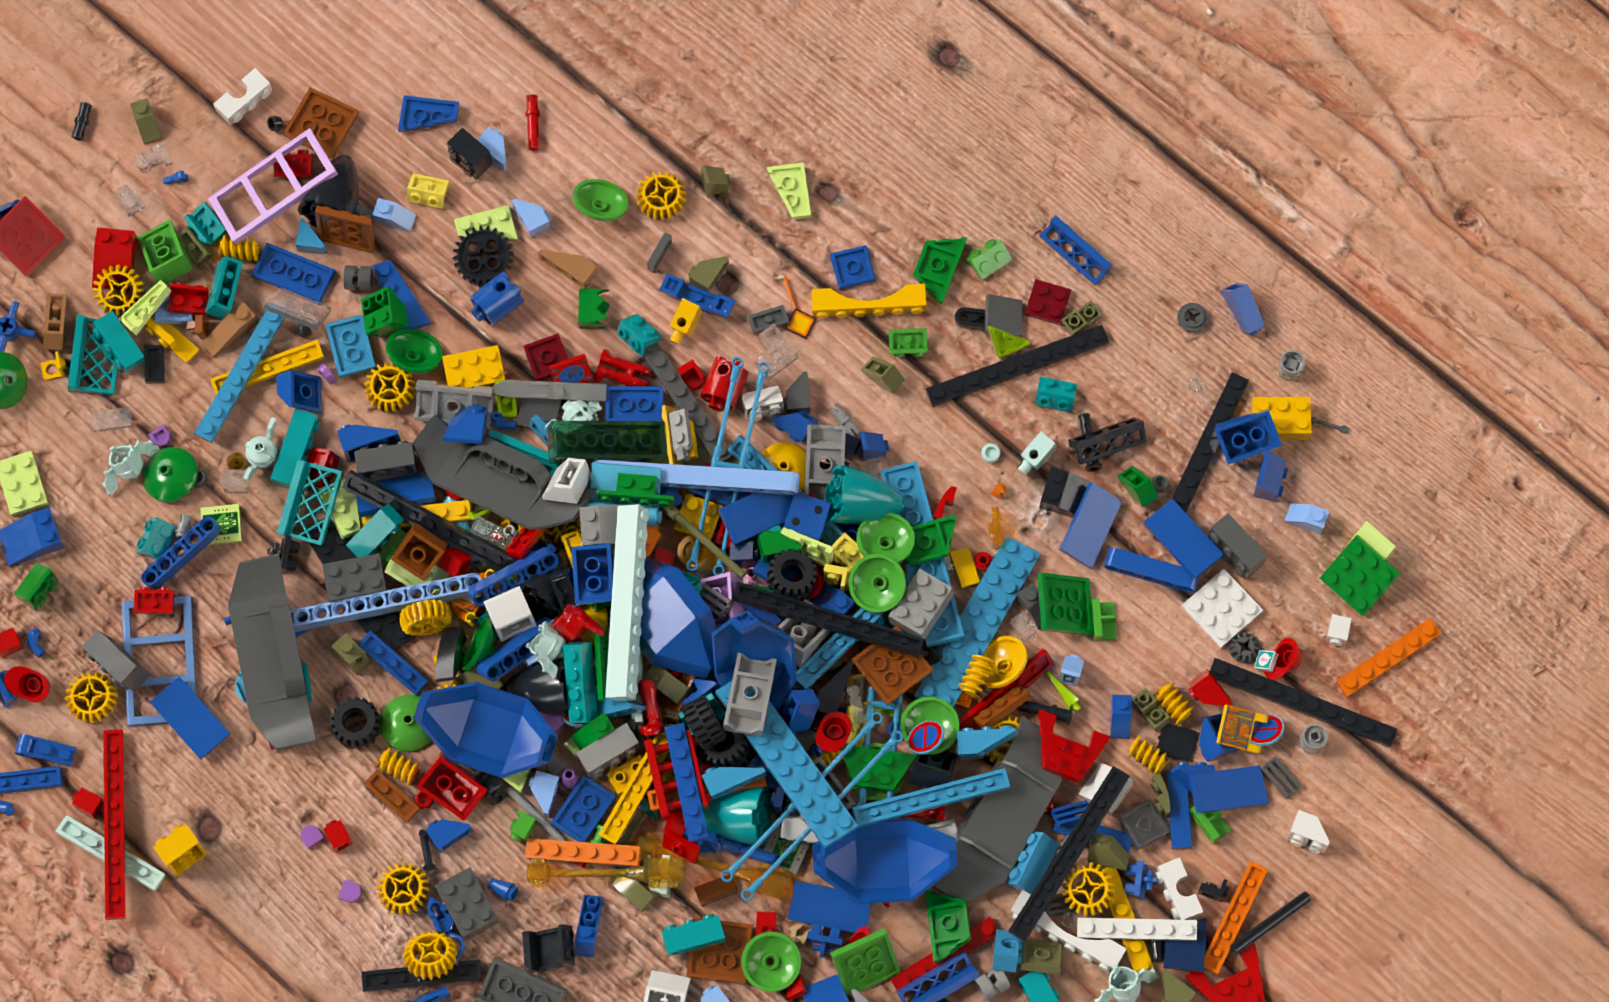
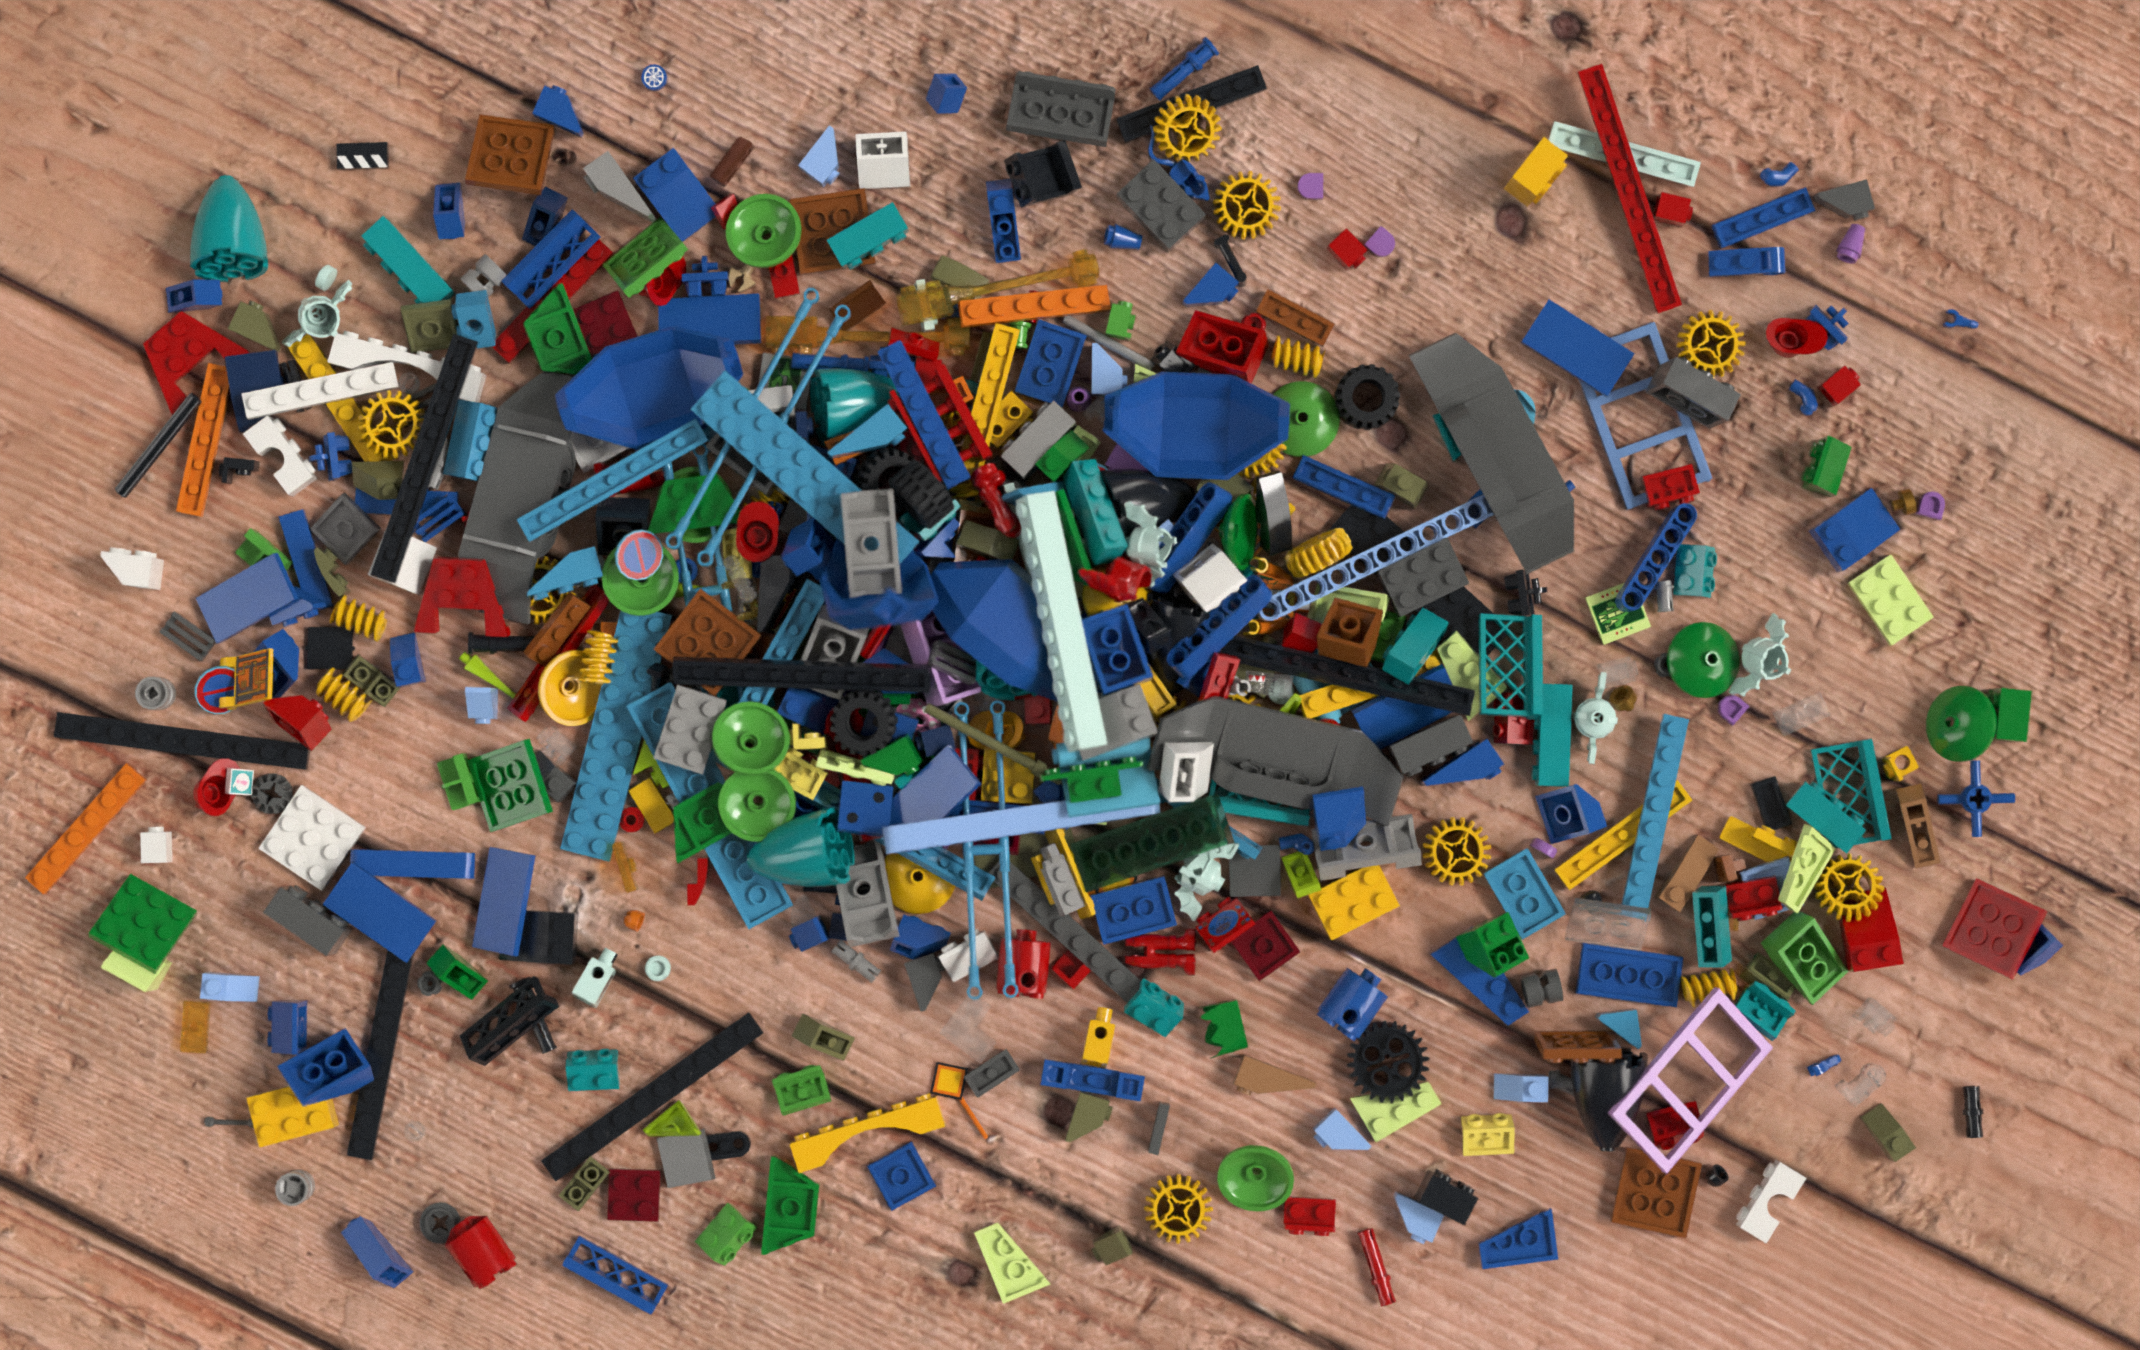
camera: 160 degrees right, 15 degrees up
green dish [386,329,443,373] -> none
light grey piece [492,380,607,401] -> none
none -> clear yellow plate [180,1000,211,1054]
none -> red cylinder [445,1216,517,1289]
none -> dark red plate [573,290,638,357]
none -> lime slope [633,741,670,788]
none -> red bracket [1283,1196,1336,1236]

